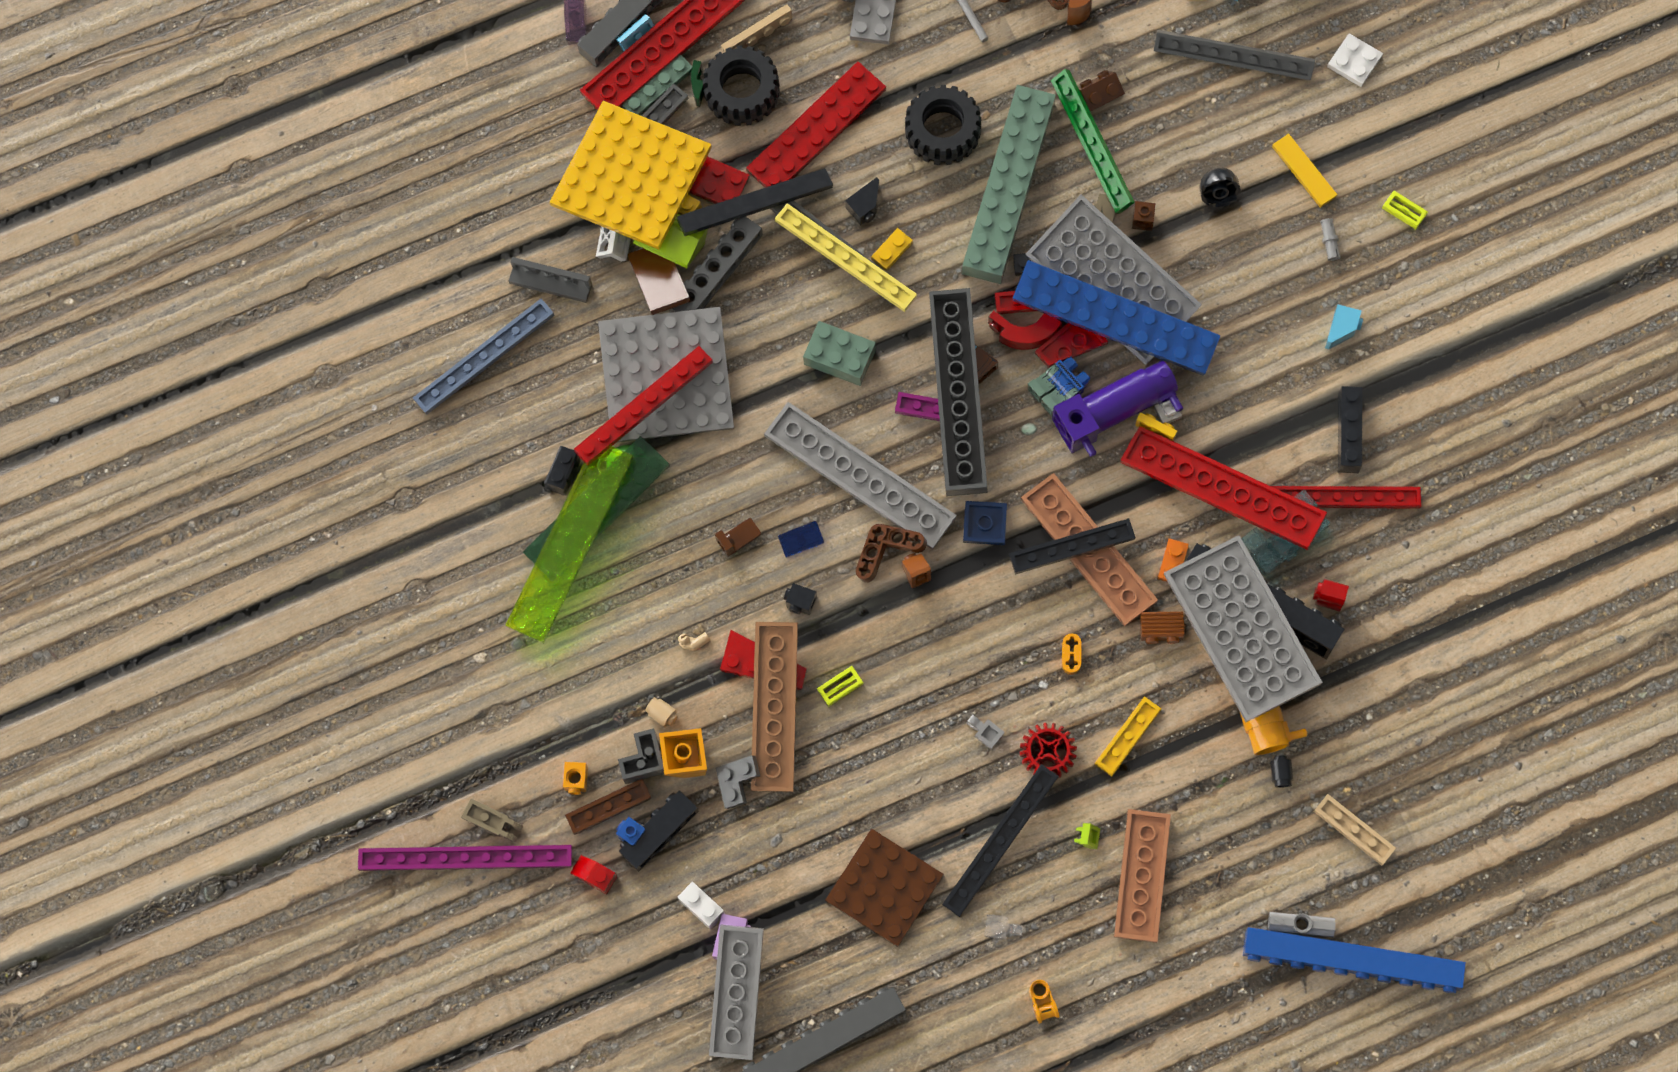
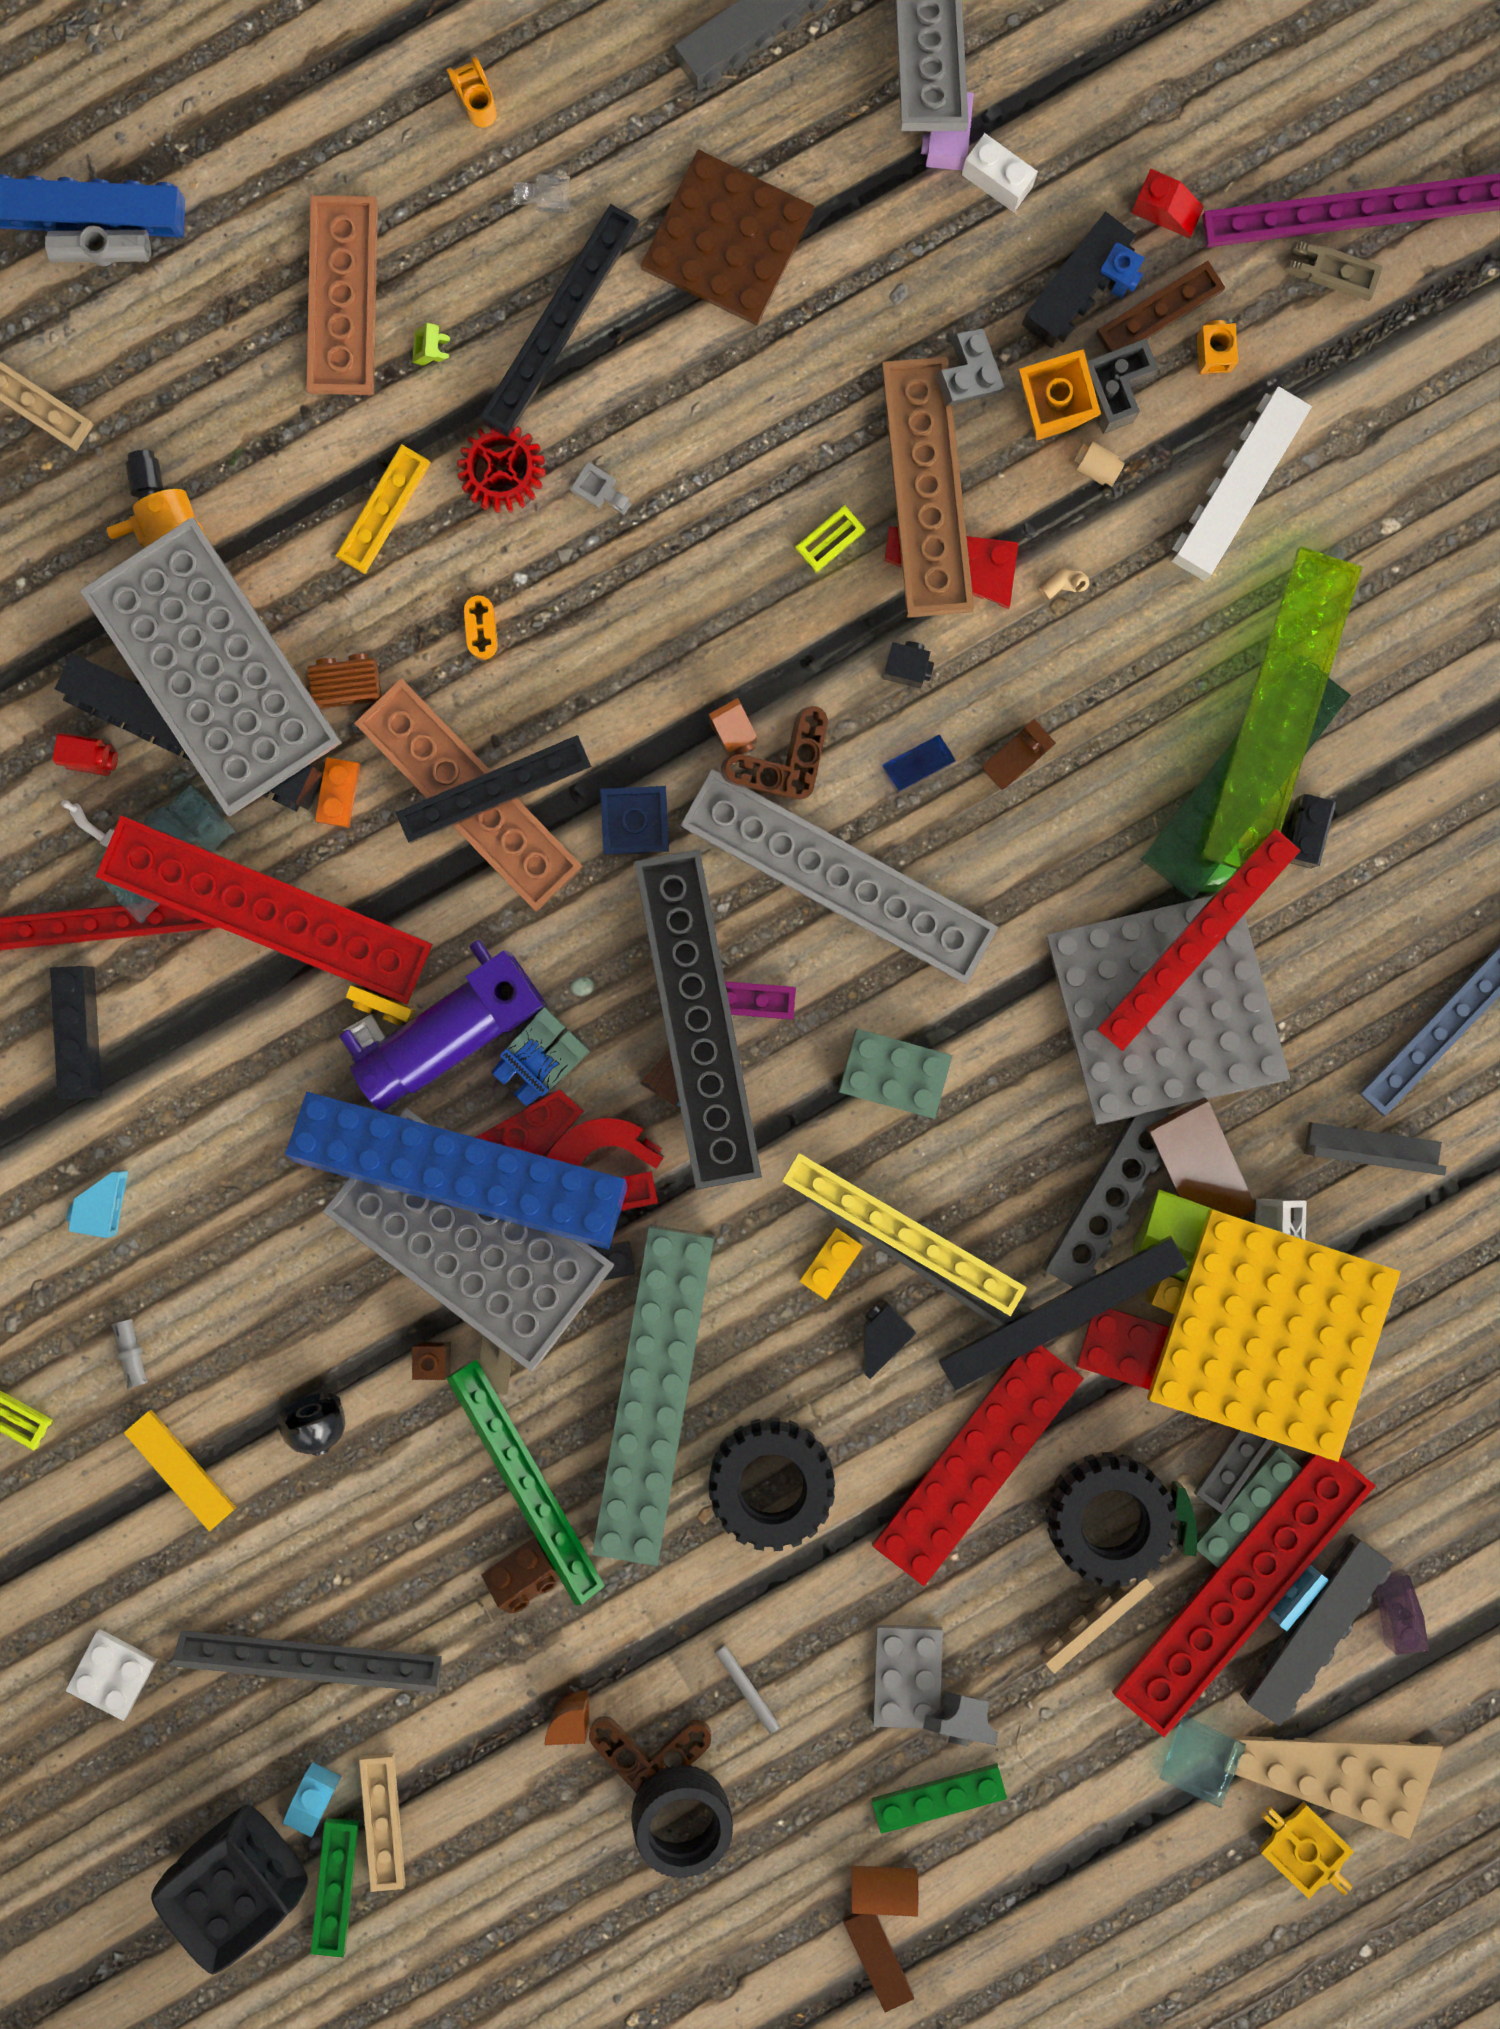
camera: 165 degrees right, 15 degrees up
none -> white piece [61,800,114,847]
none -> white brick [1171,386,1312,581]

